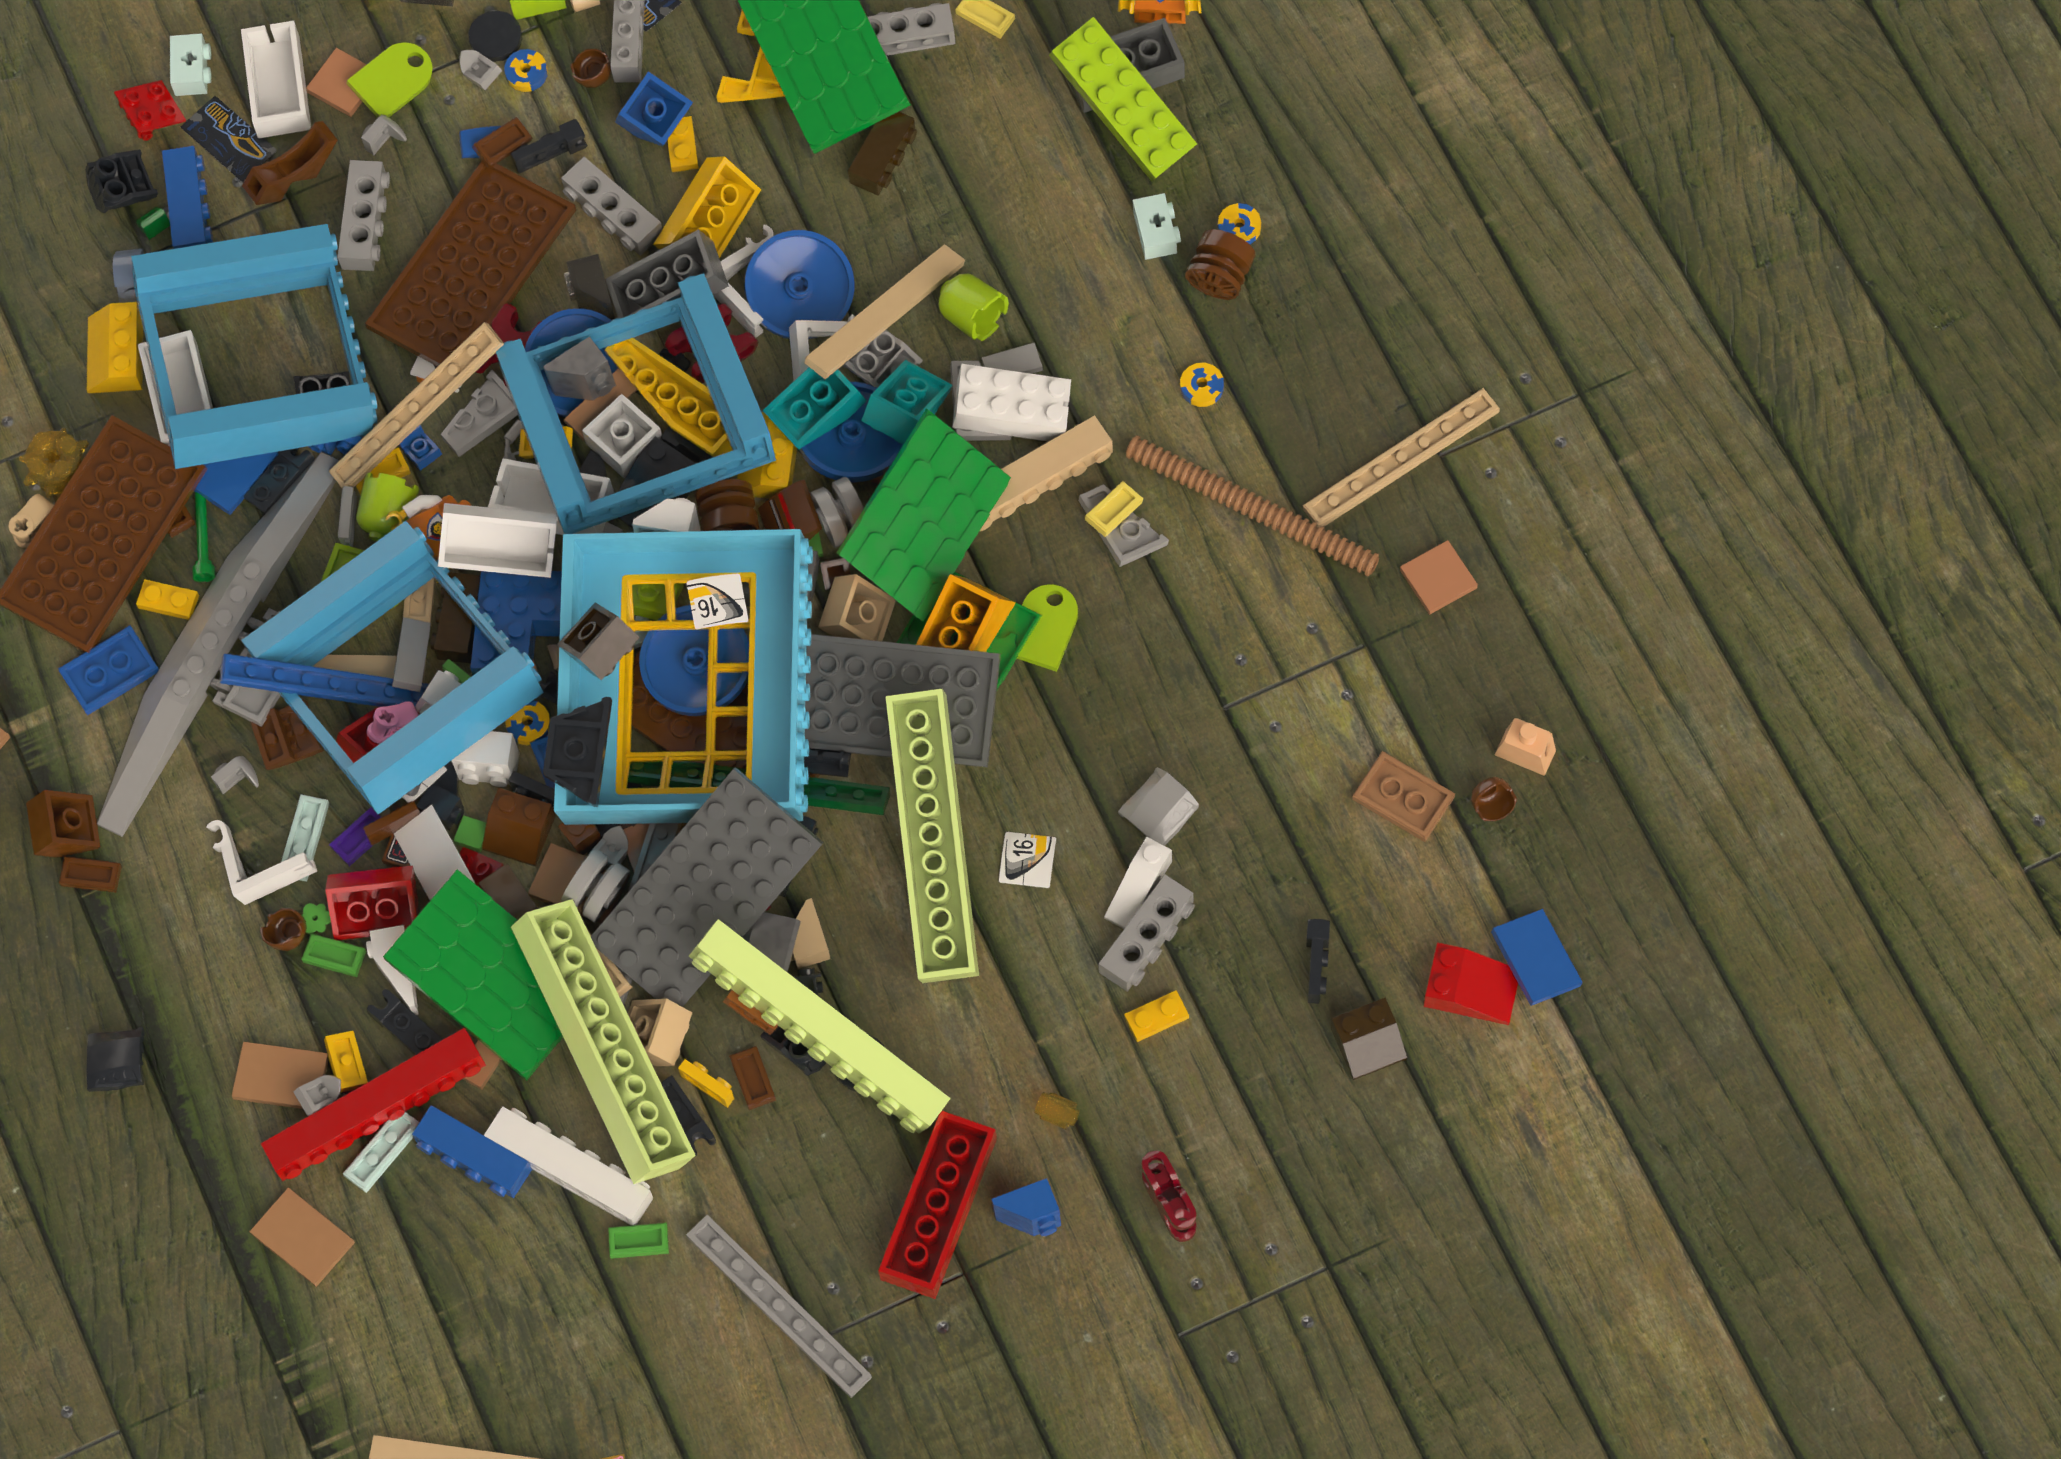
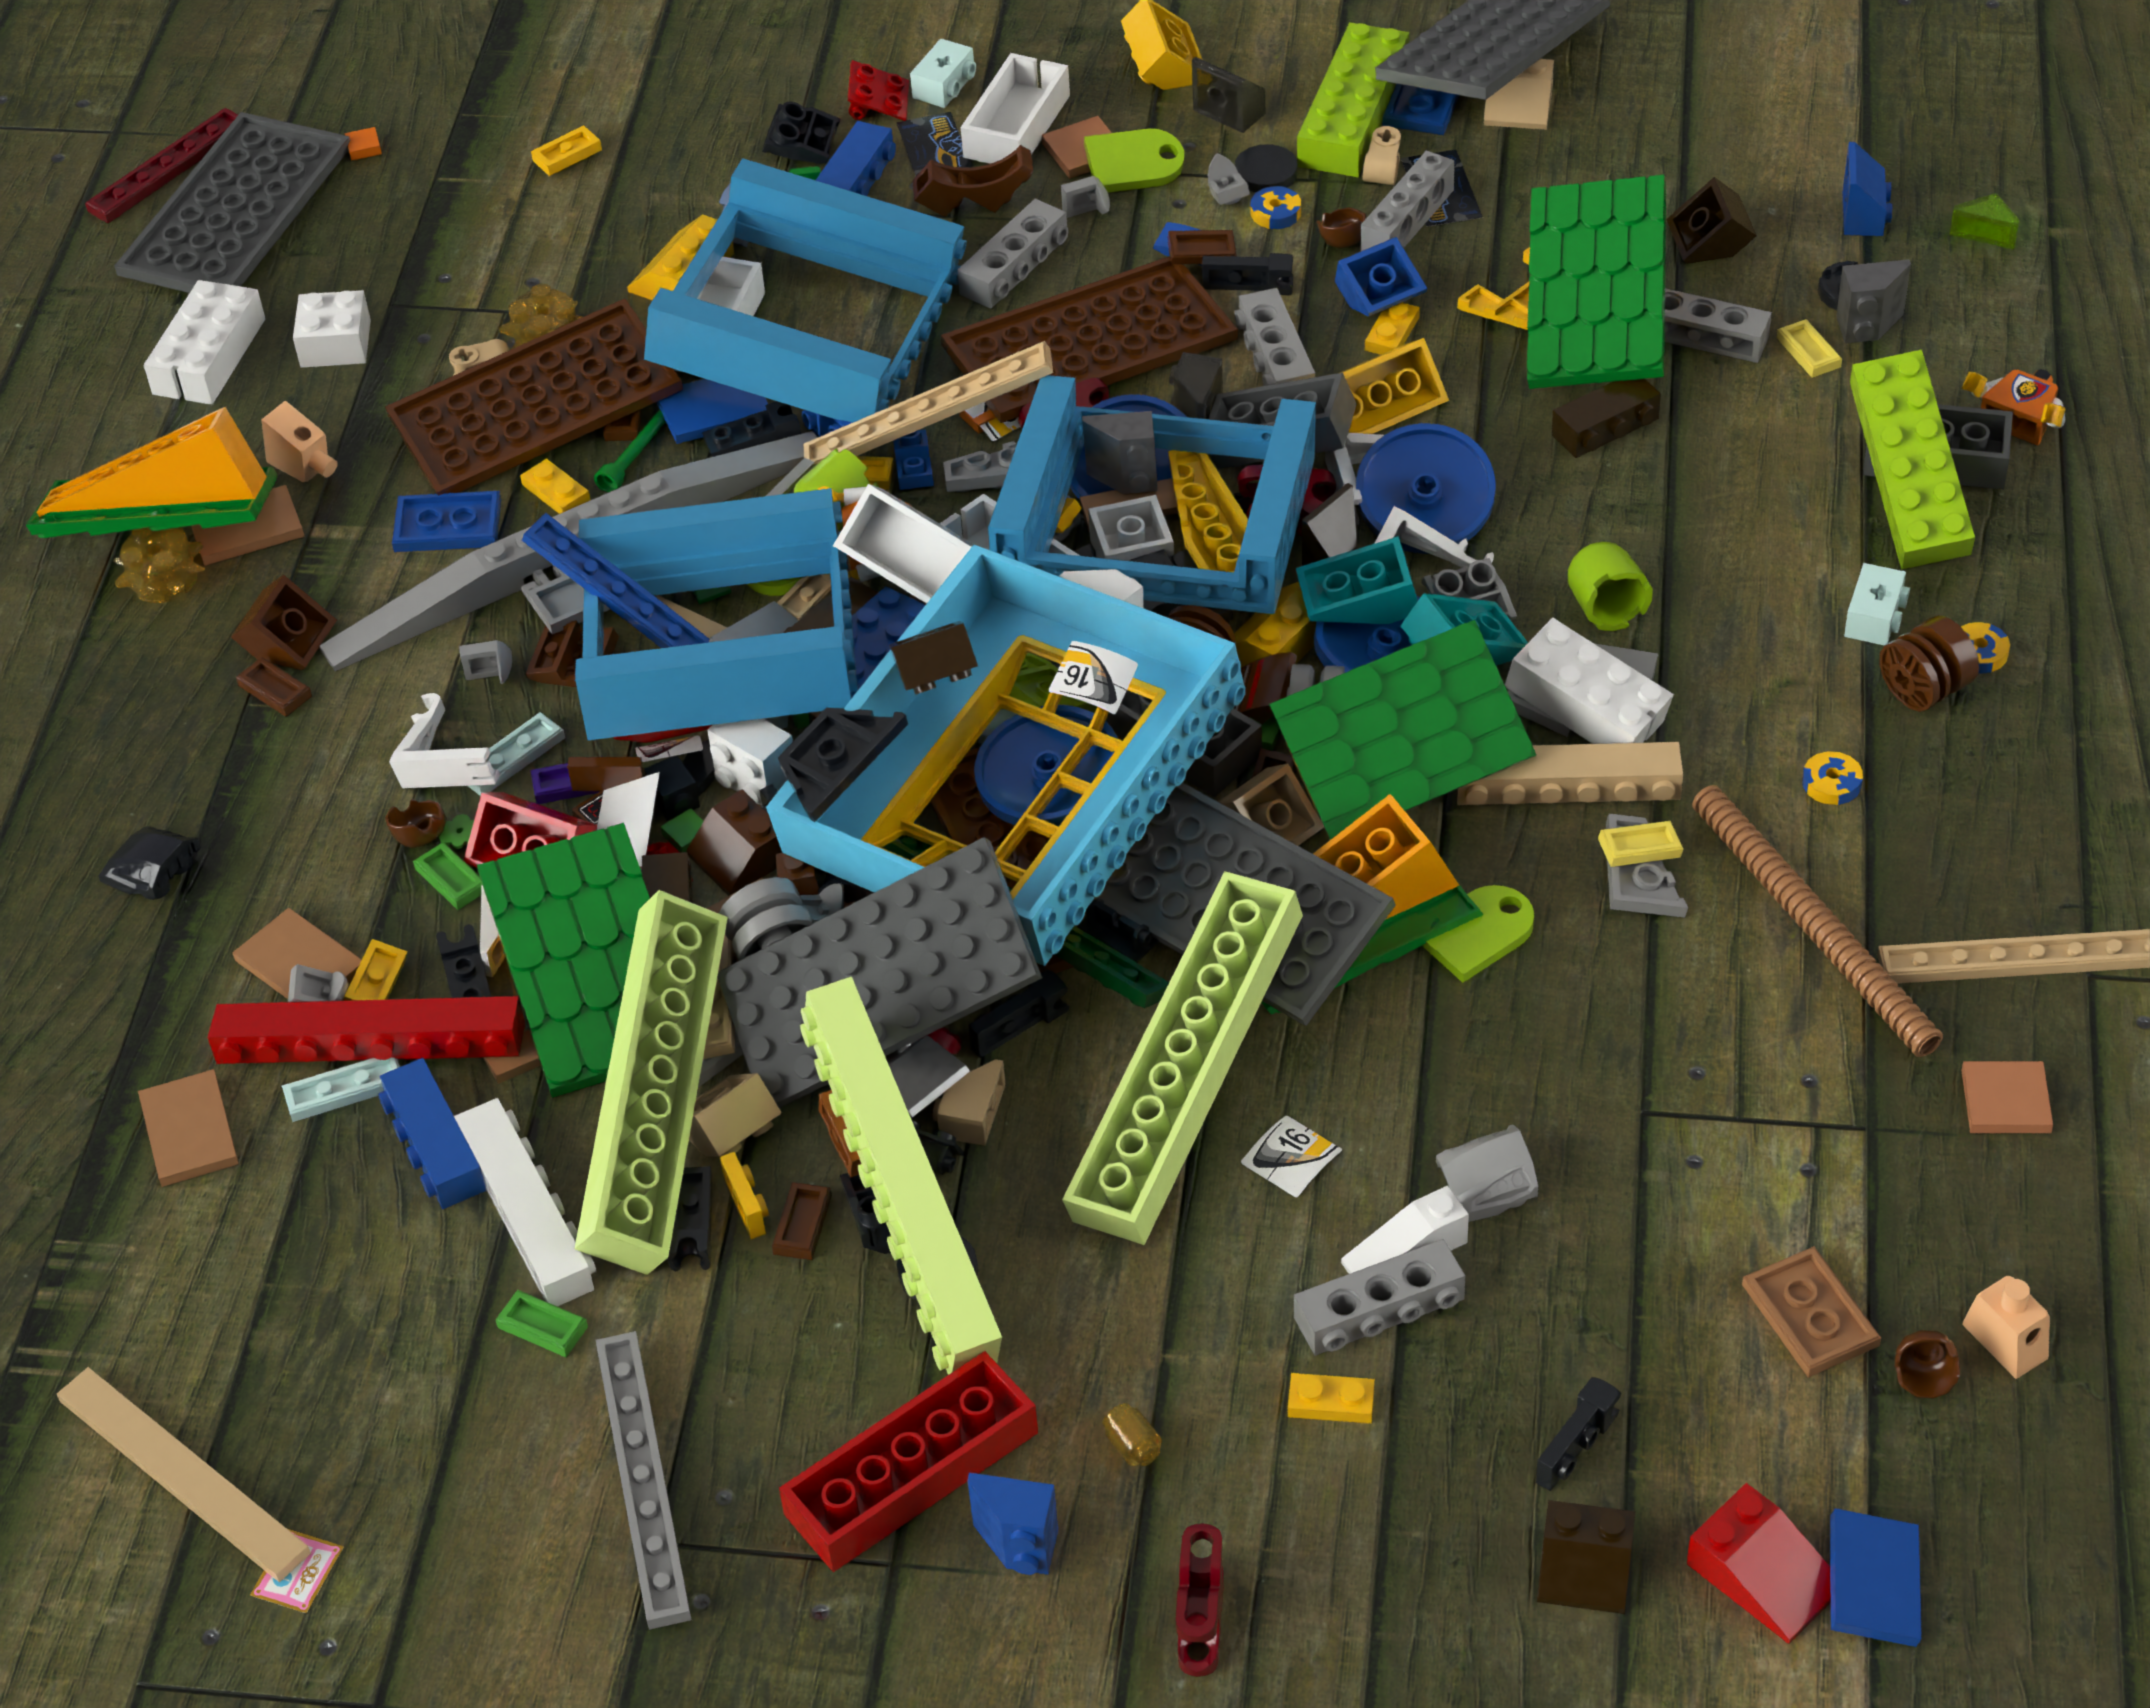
camera: 30 degrees right, 20 degrees down
tan tile [804,244,965,379] -> none
none -> slope [1302,483,1357,566]

